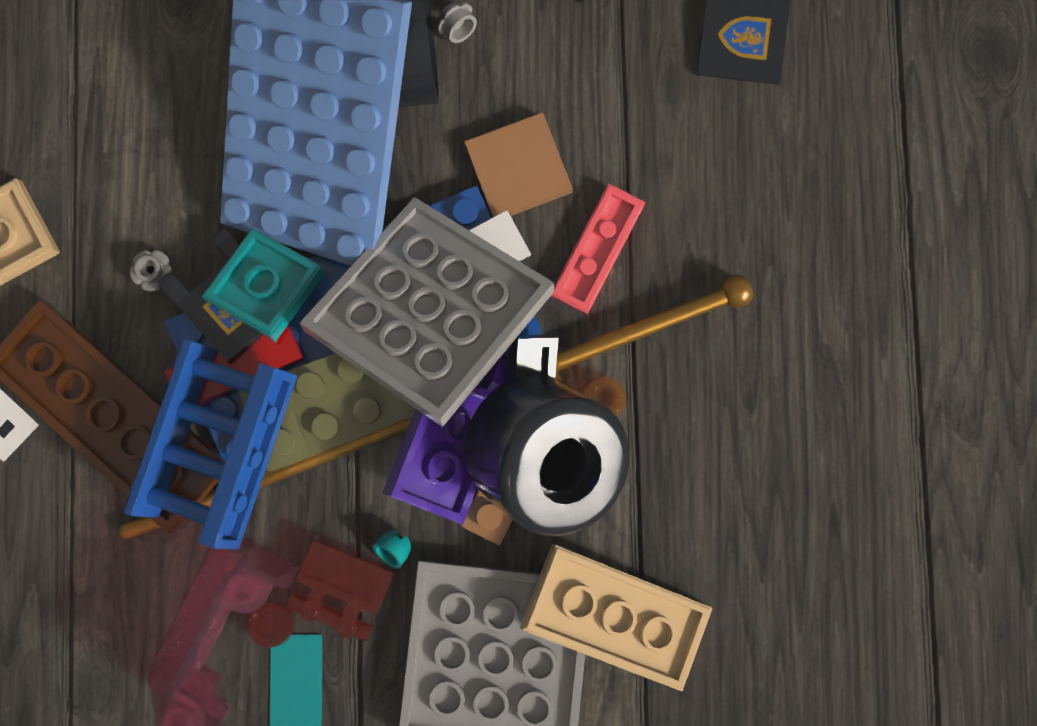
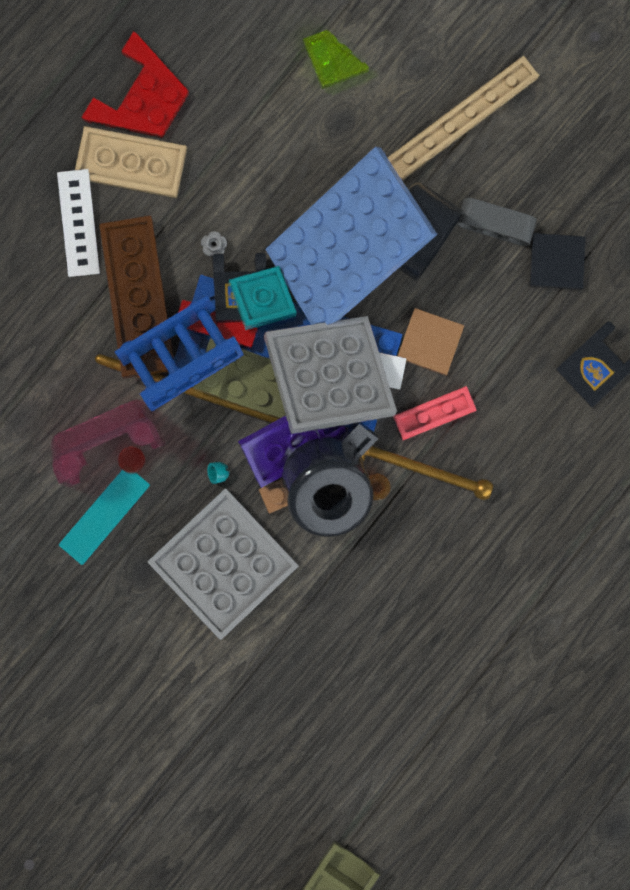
camera: 30 degrees right, 0 degrees up
clear red plate [286,539,395,642] -> none
light grey plate [437,3,477,43] -> none
tan tile [519,544,712,691] -> none

